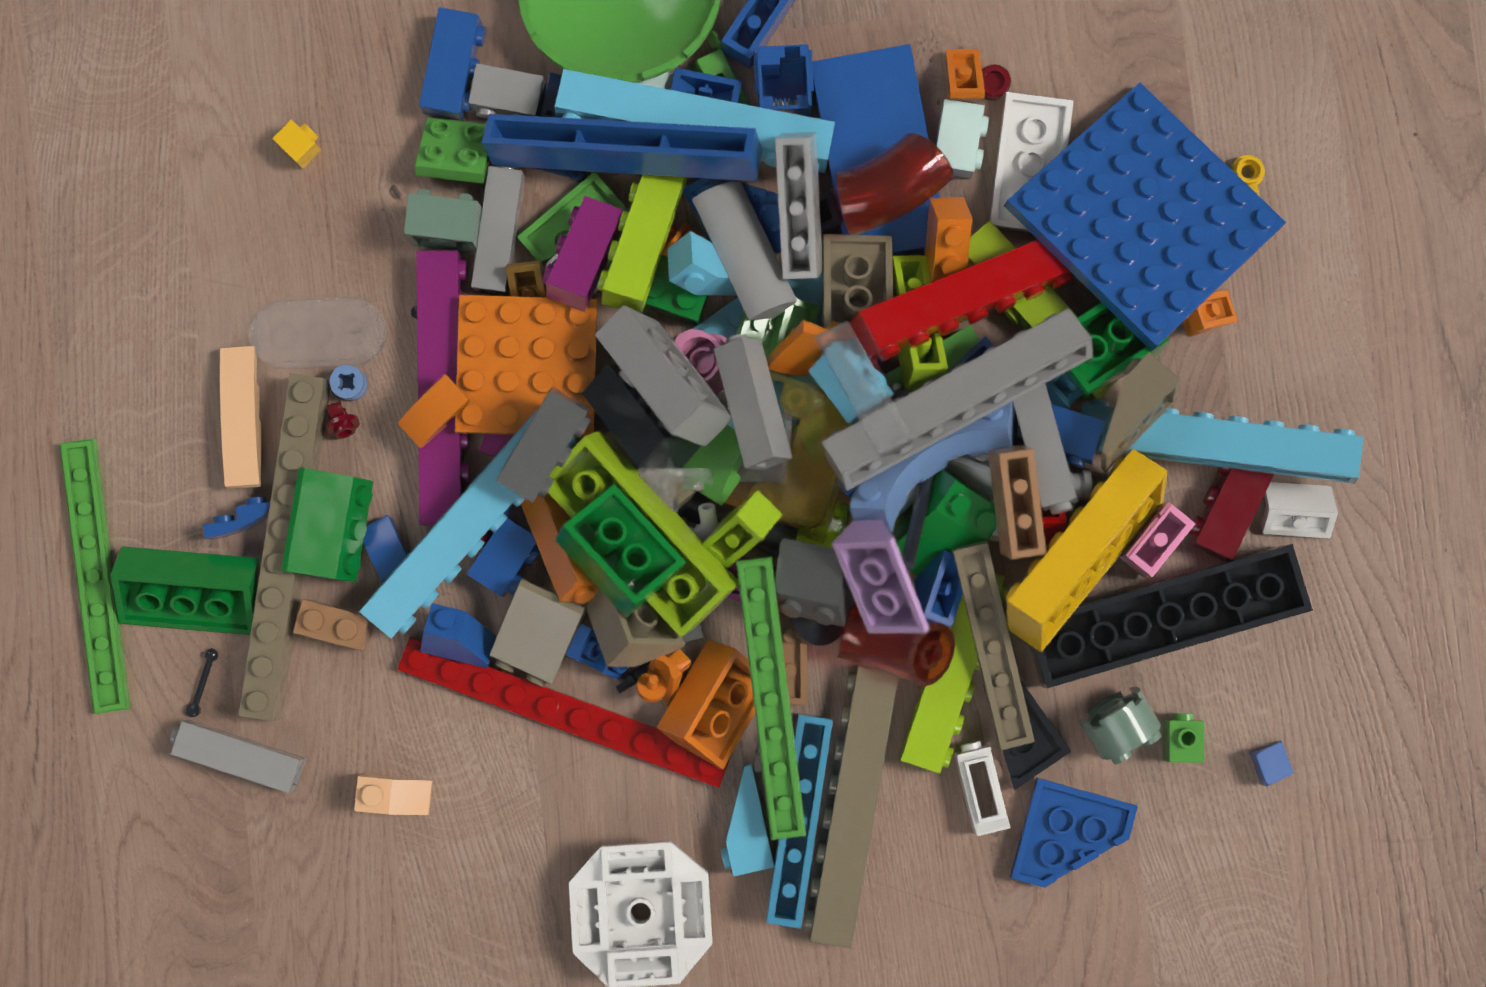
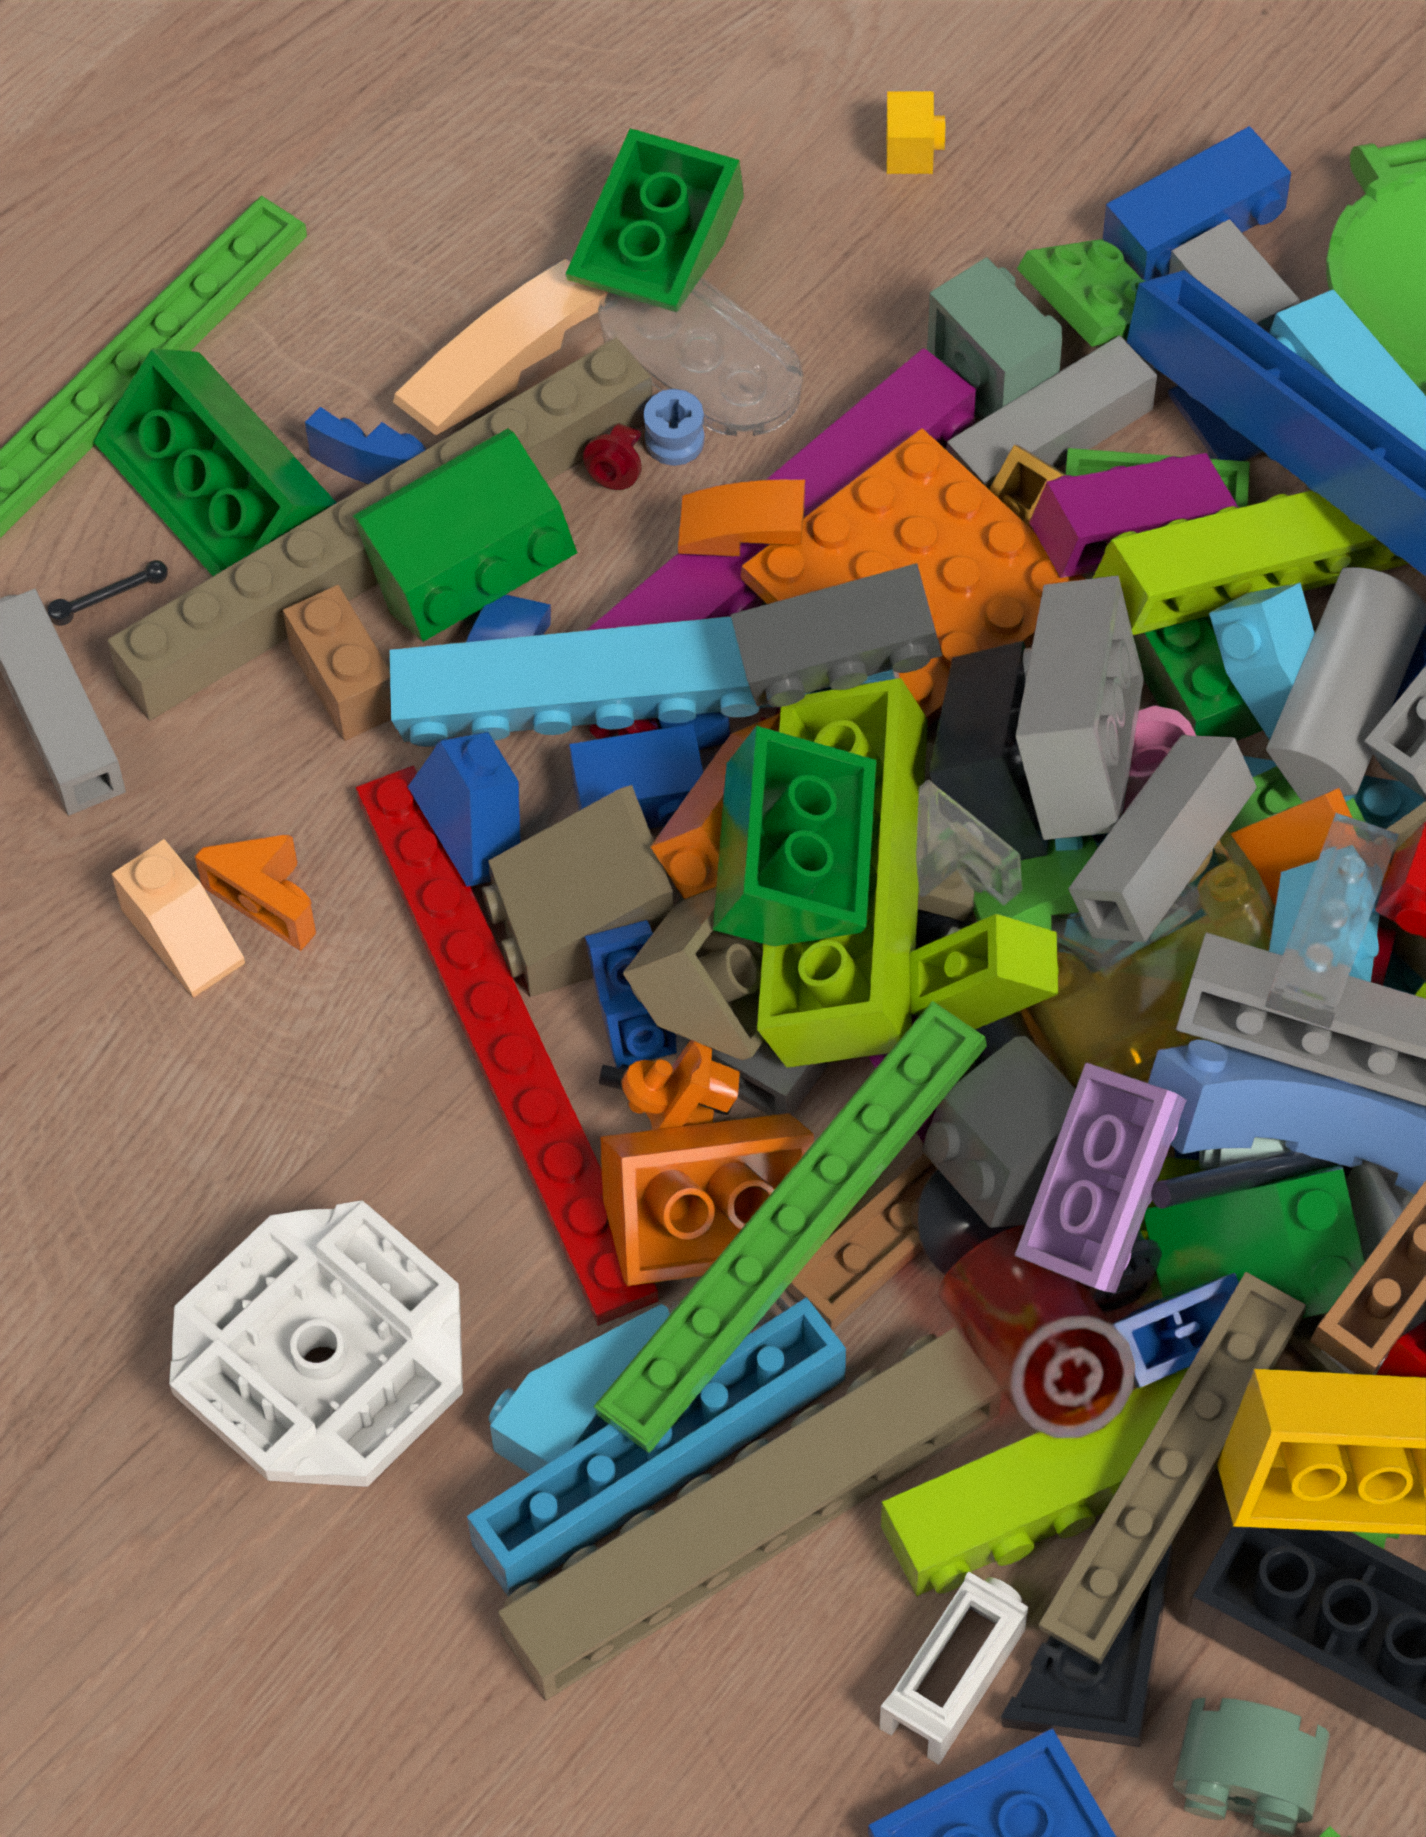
camera: 55 degrees right, 25 degrees down
none -> orange slope [195,835,316,951]
none -> green slope [565,128,744,313]

